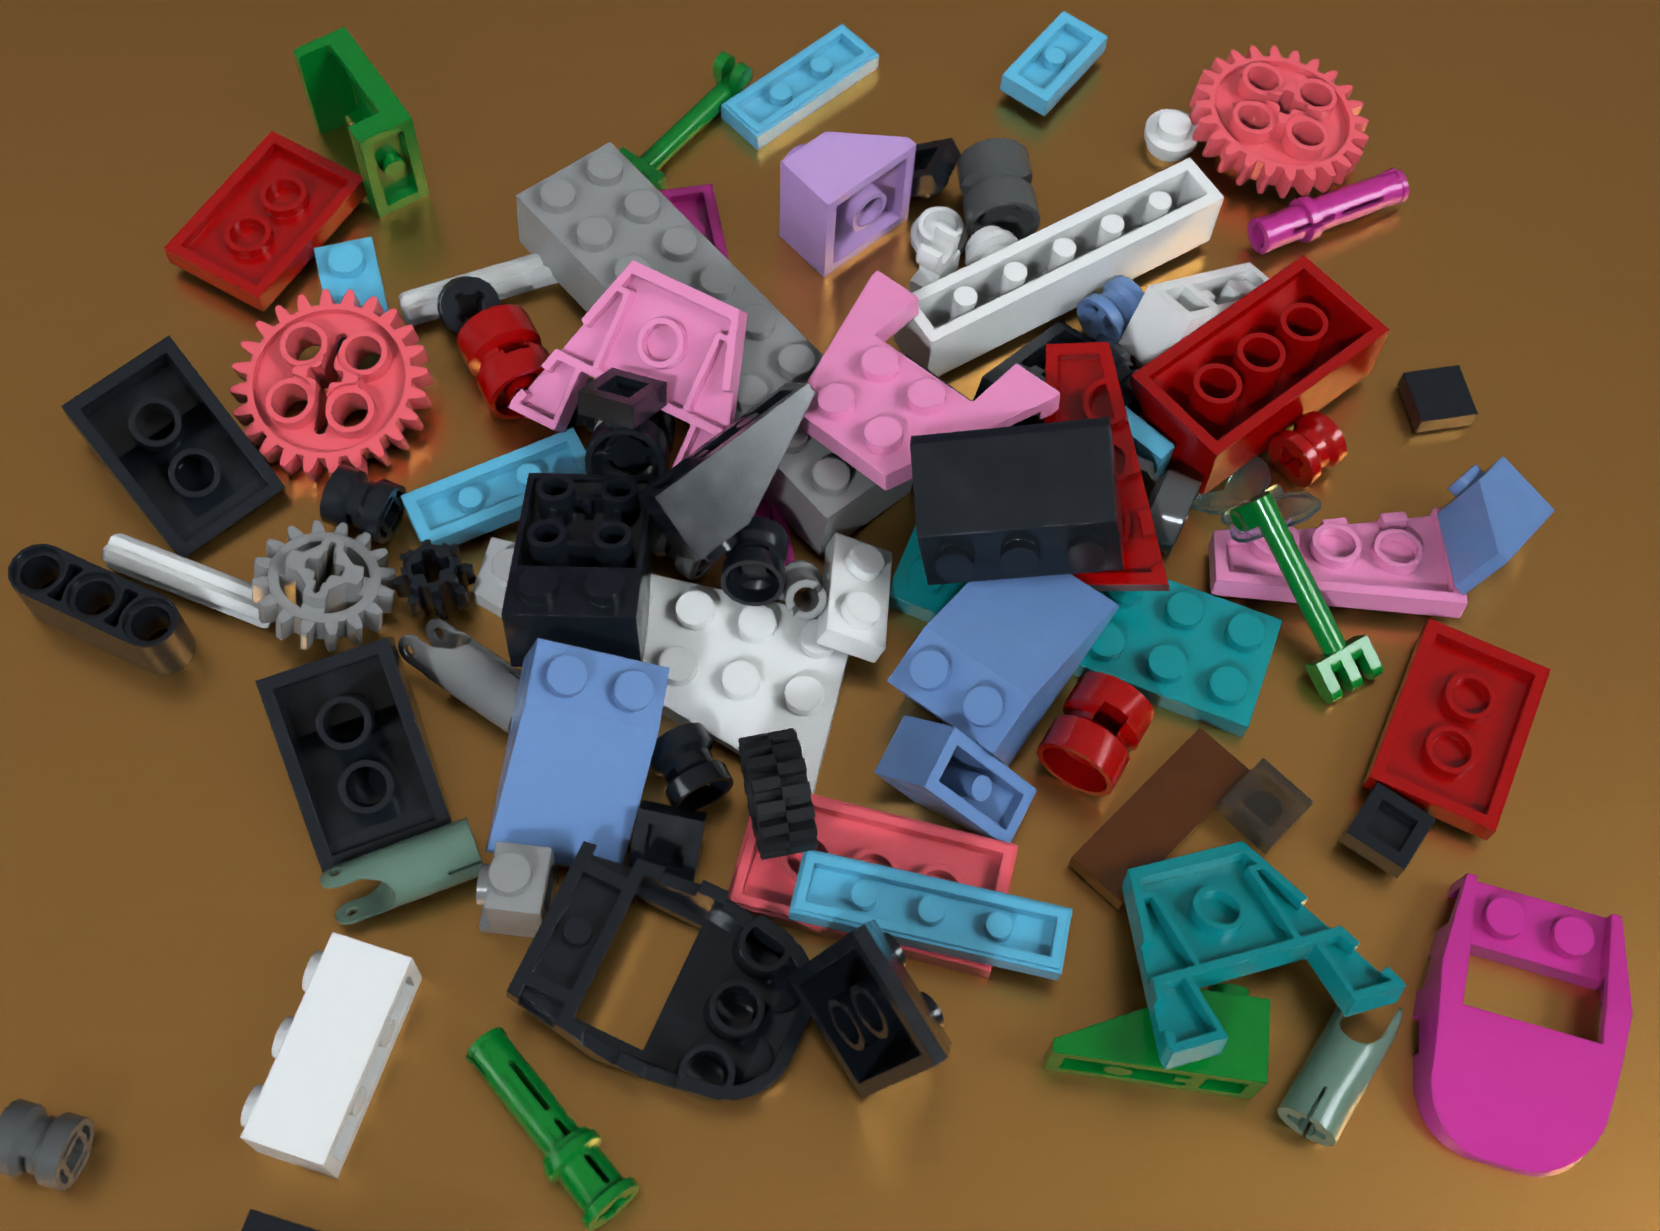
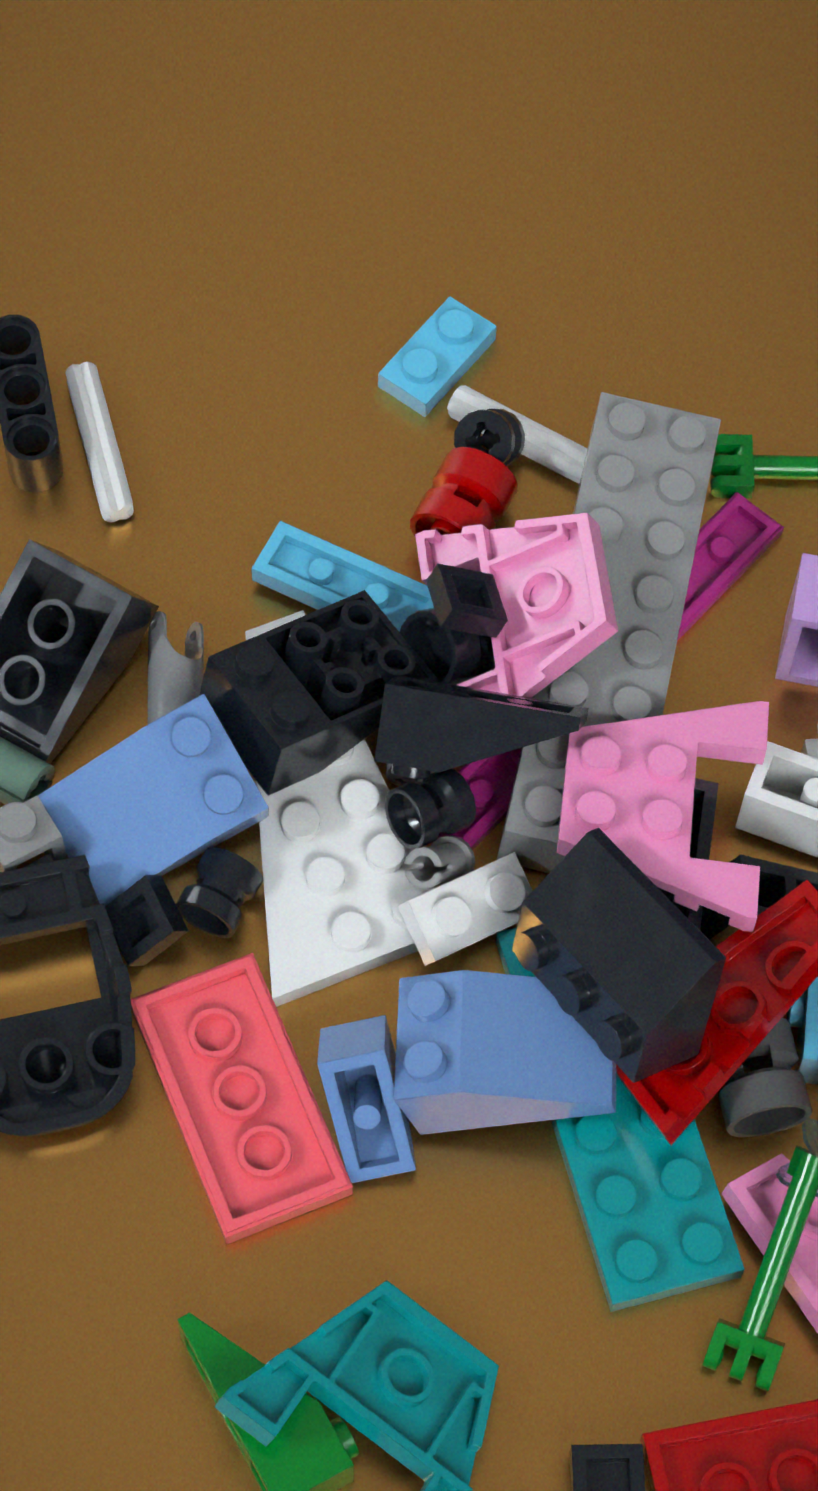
camera: 55 degrees right, 0 degrees up
black slope [61,336,286,558] -> none
red plate [164,131,366,312] -> none
coral gear [229,289,434,482] -> none
light grey gear [252,520,396,652] -> none
green panel [293,26,430,218] -> none
black wheel [320,464,407,544] -> none
black gear [393,539,476,621] -> none
black tyre [738,728,818,860] -> none
black slope [787,920,952,1098] -> none
medium azure tile [788,850,1073,981] -> none
red wheel [1036,671,1155,796] -> none
reddish brown tile [1068,728,1250,910] -> none
clear smoke plate [1215,758,1314,855] -> none

